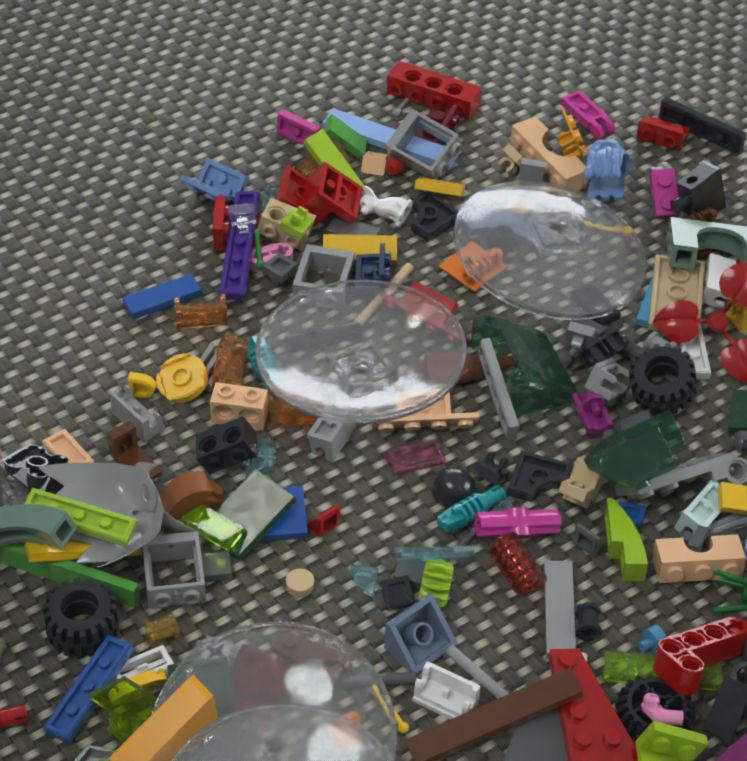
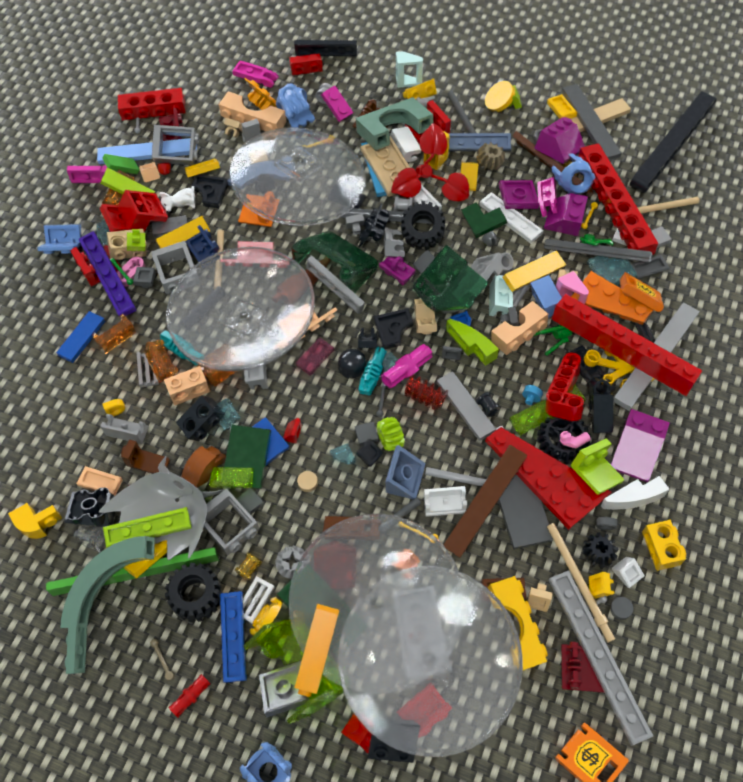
camera: 30 degrees left, 15 degrees up
yellow tile [156,353,209,403] -> none
clear tile [229,203,257,234] -> none
clear light blue tile [395,545,474,559] -> none
black torso [670,161,727,215] -> none

